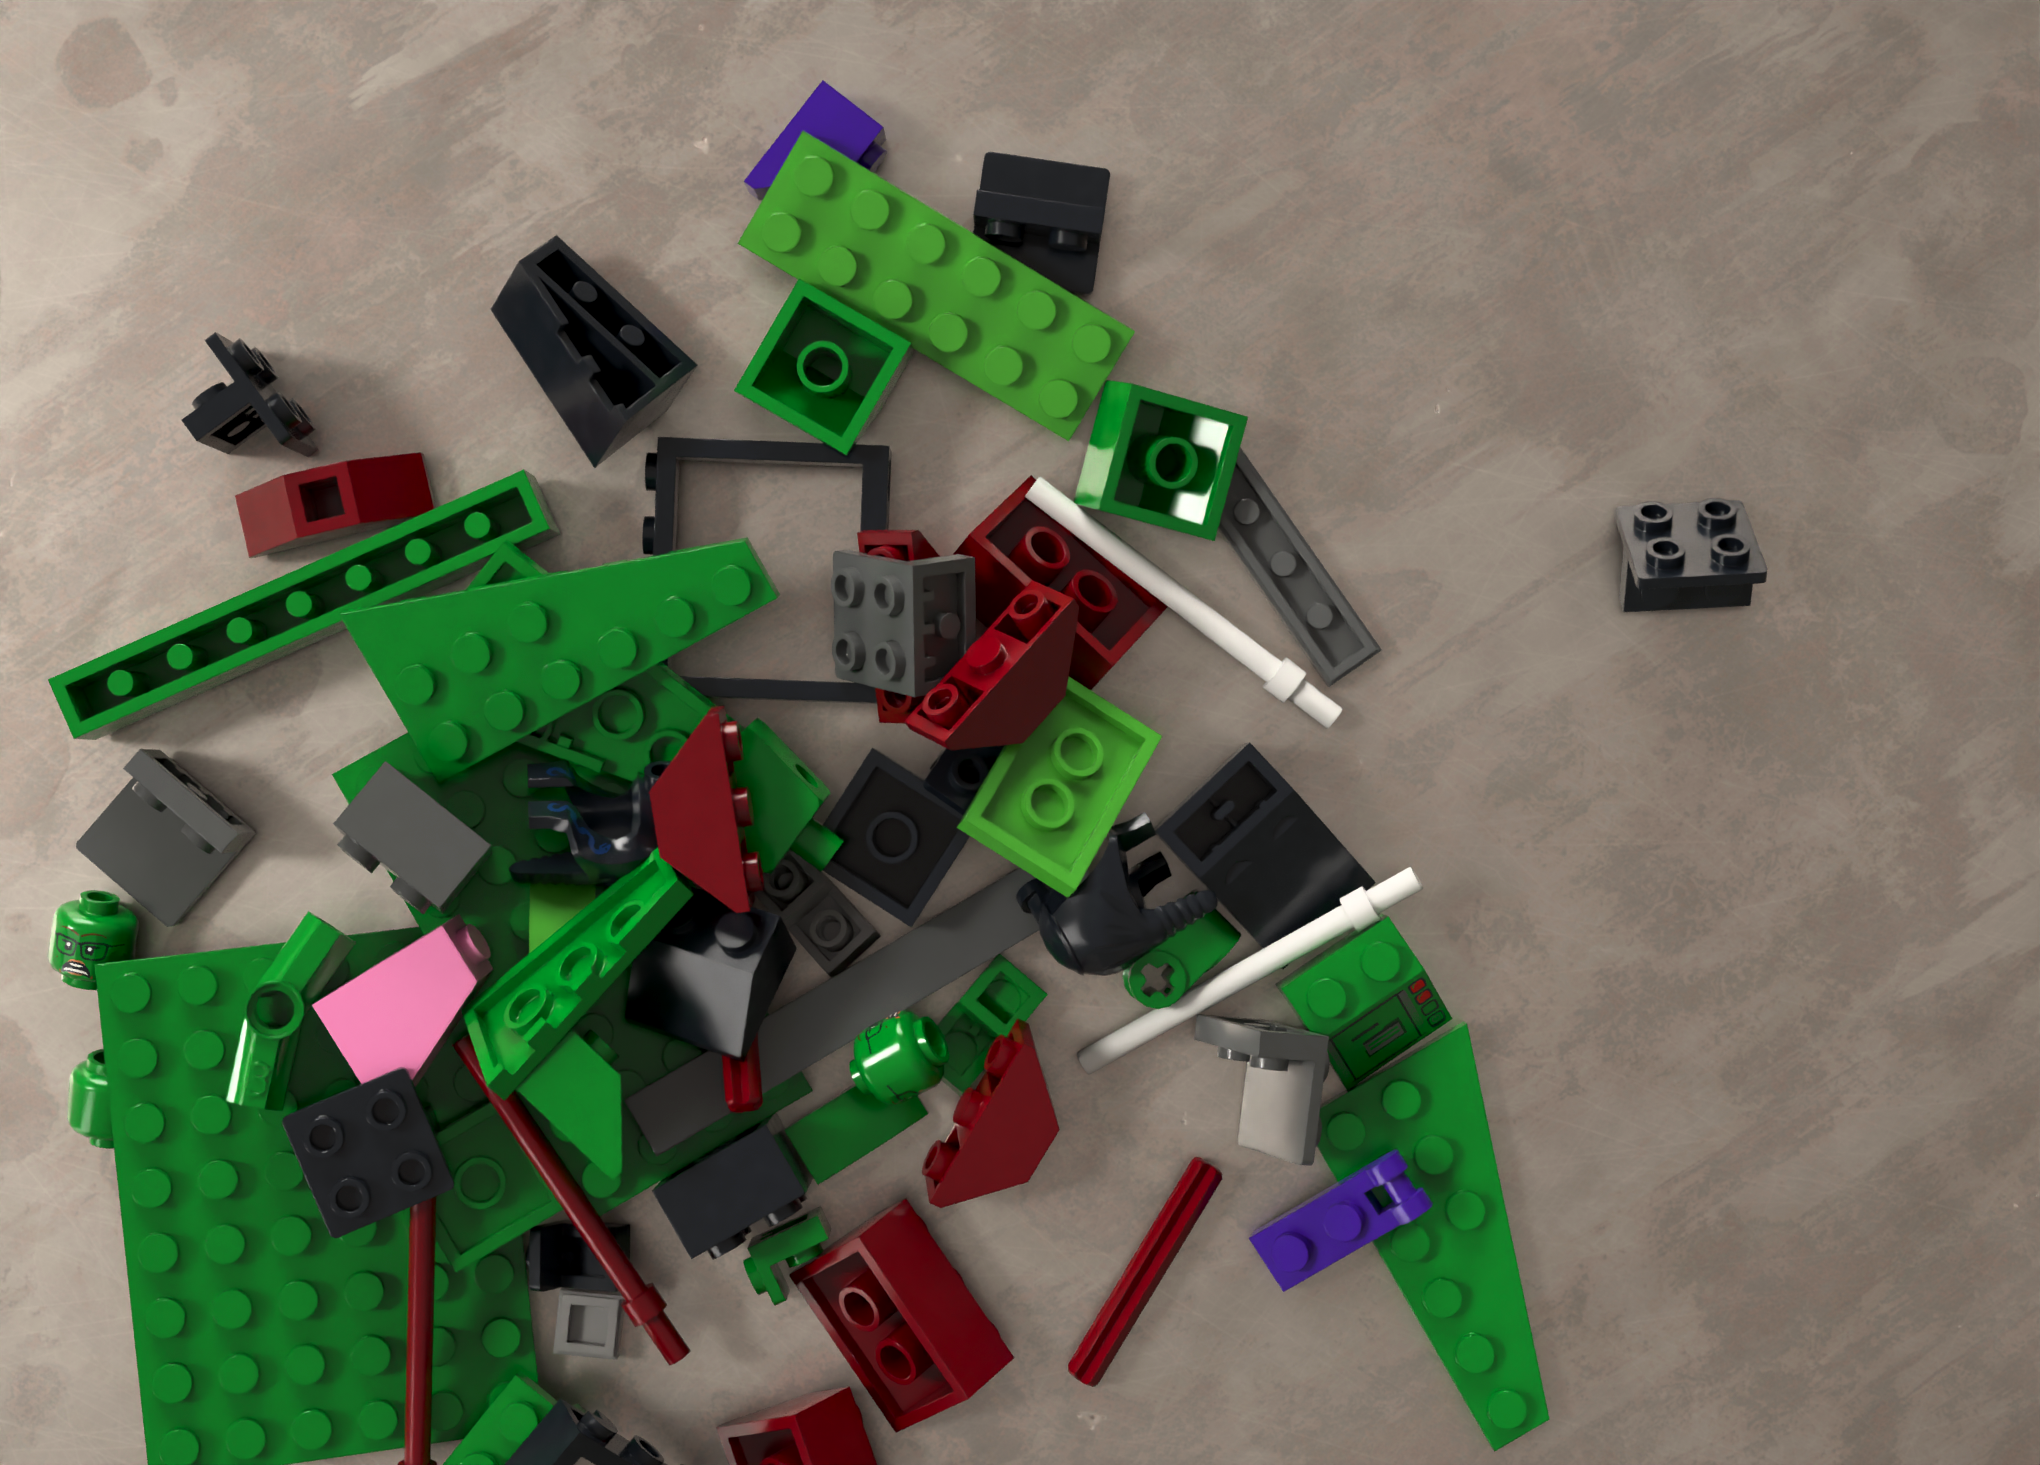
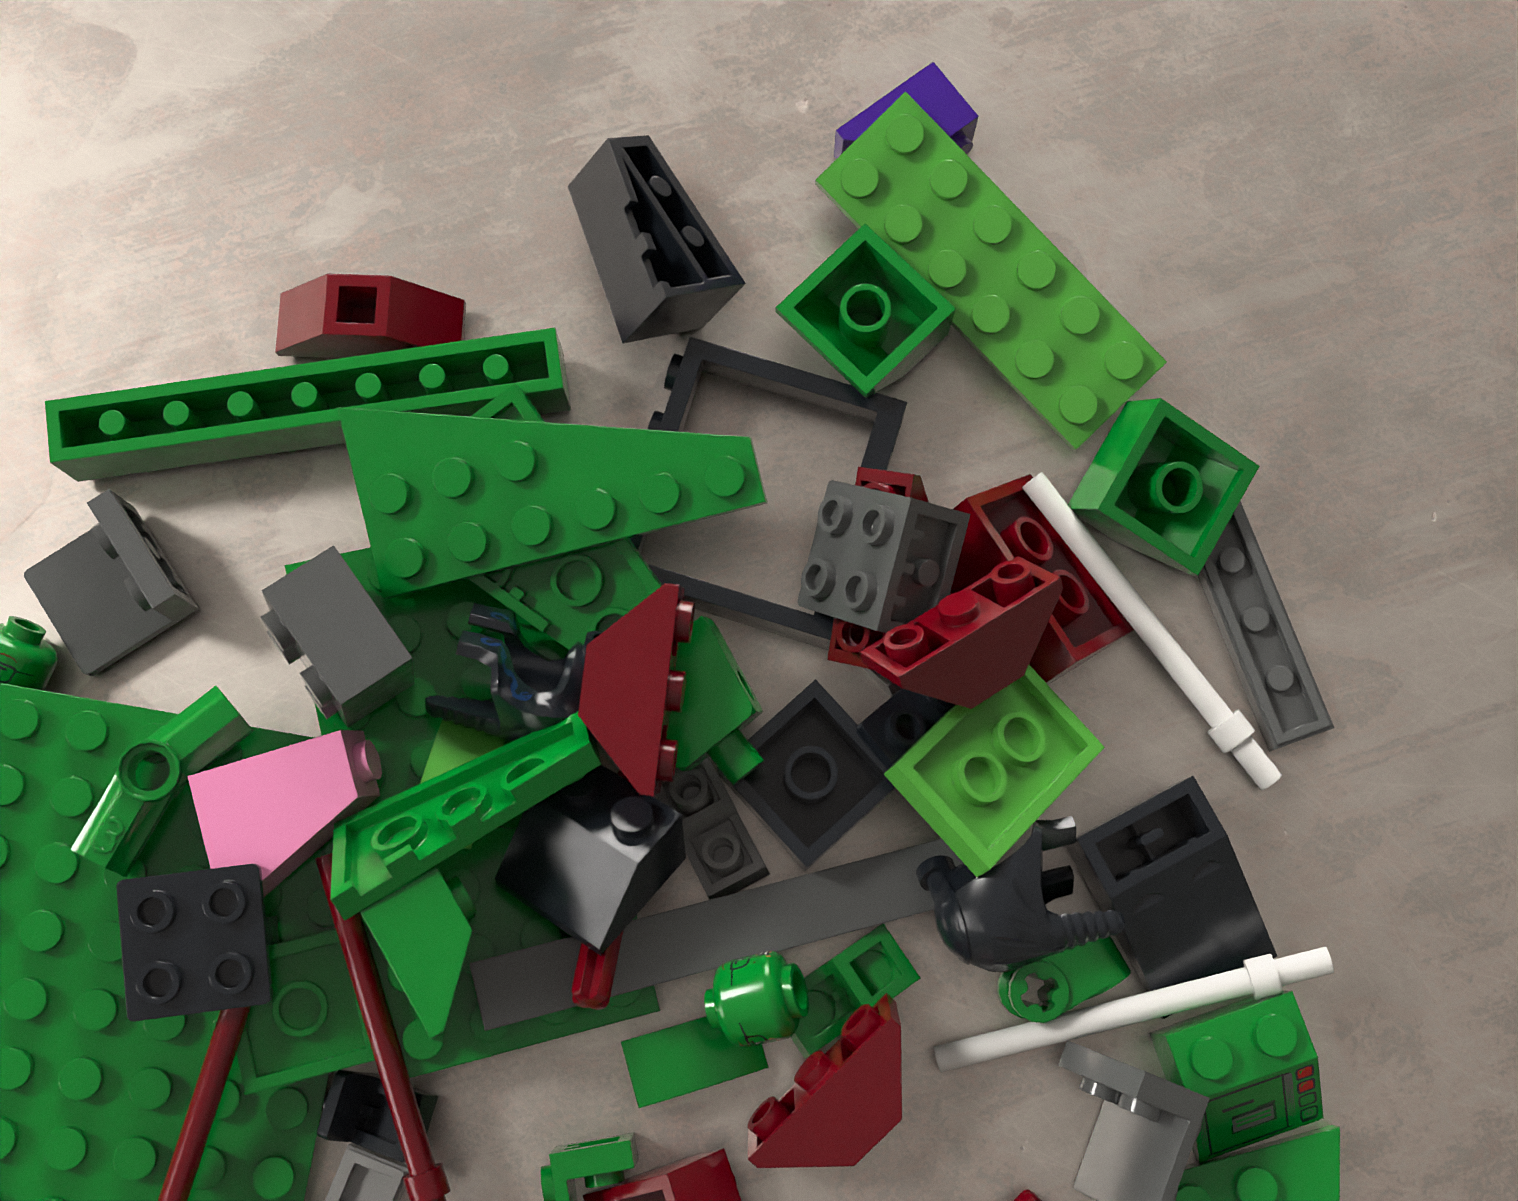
camera: 20 degrees right, 10 degrees down
black bracket [182,332,318,457] -> none
black brick [652,1113,813,1260] -> none
black bracket [973,152,1110,296] -> none

